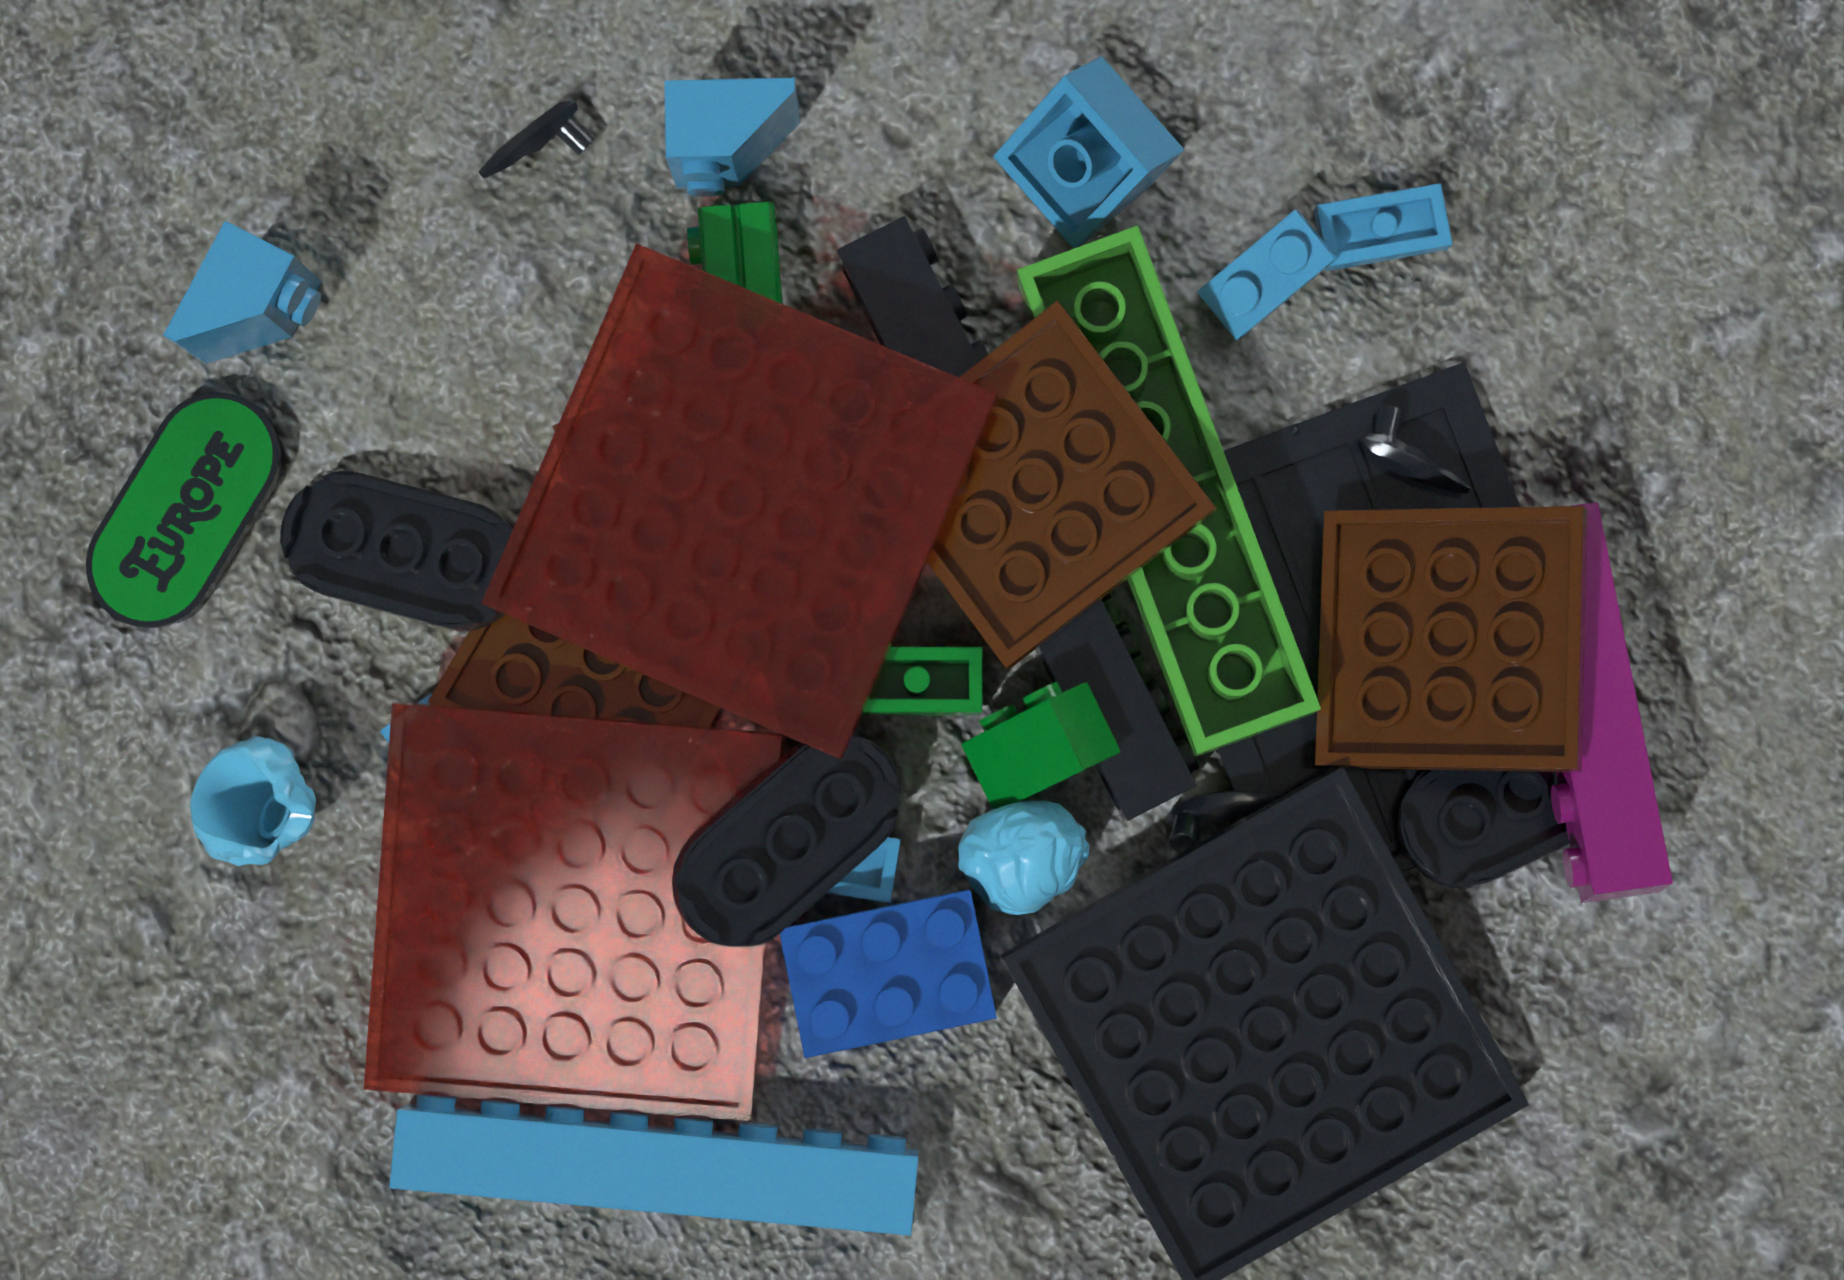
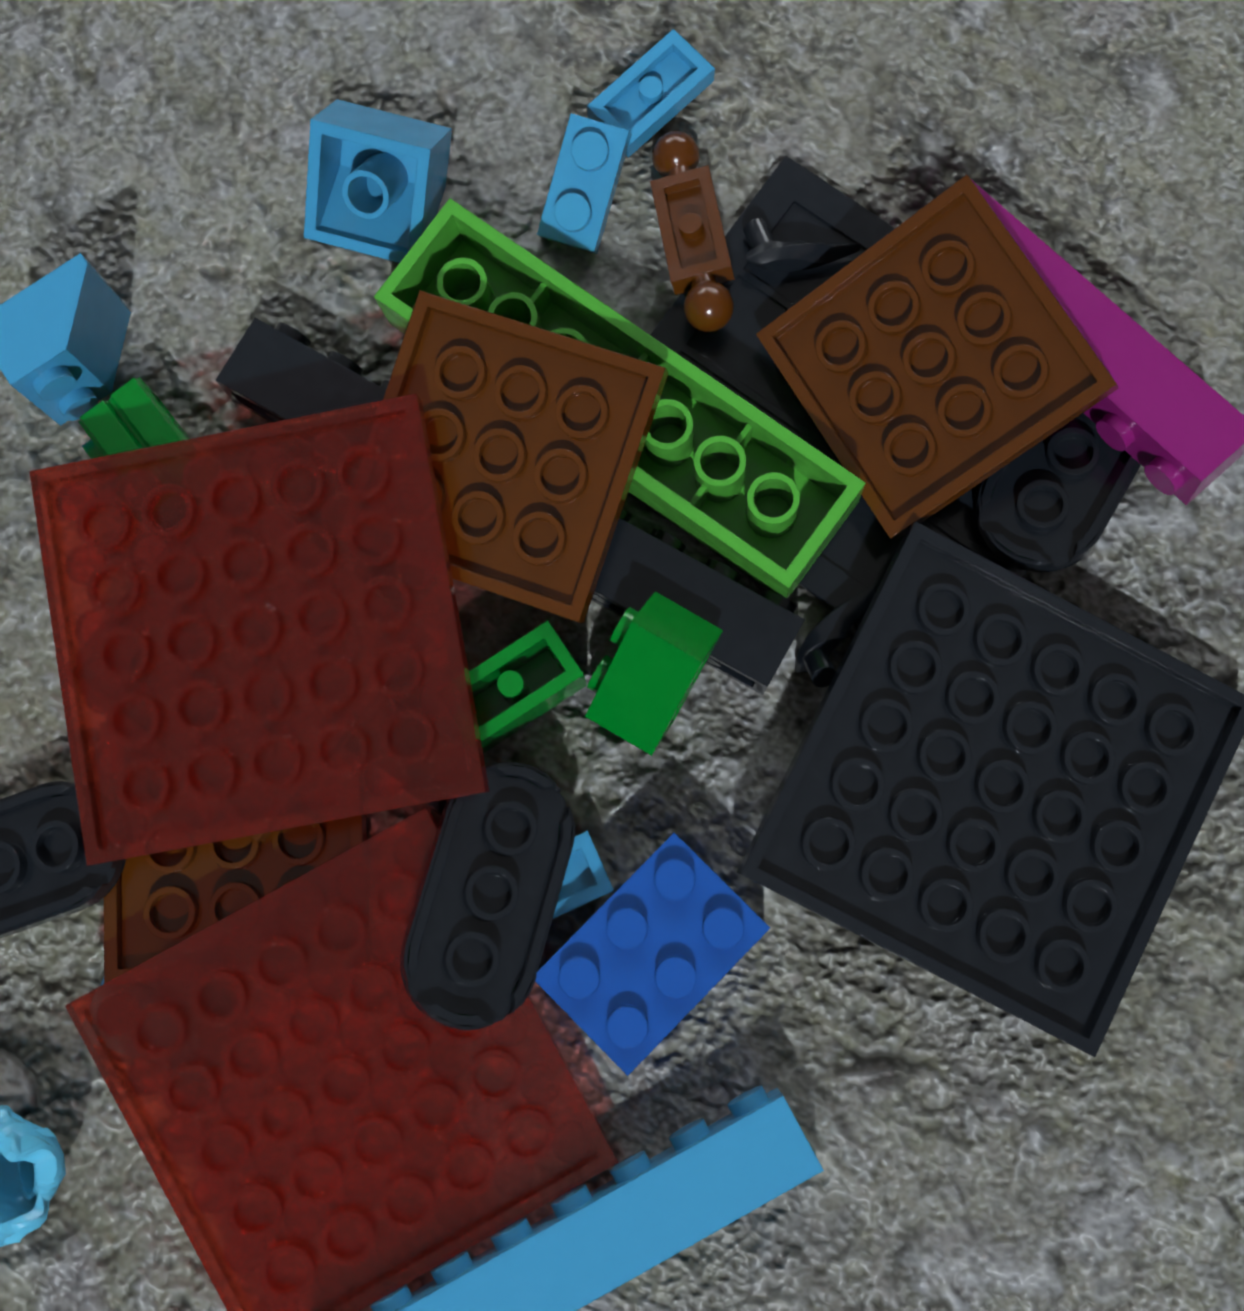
camera: 25 degrees left, 5 degrees down
medium azure hair [958,800,1089,915] -> none
none -> reddish brown plate [650,131,735,332]

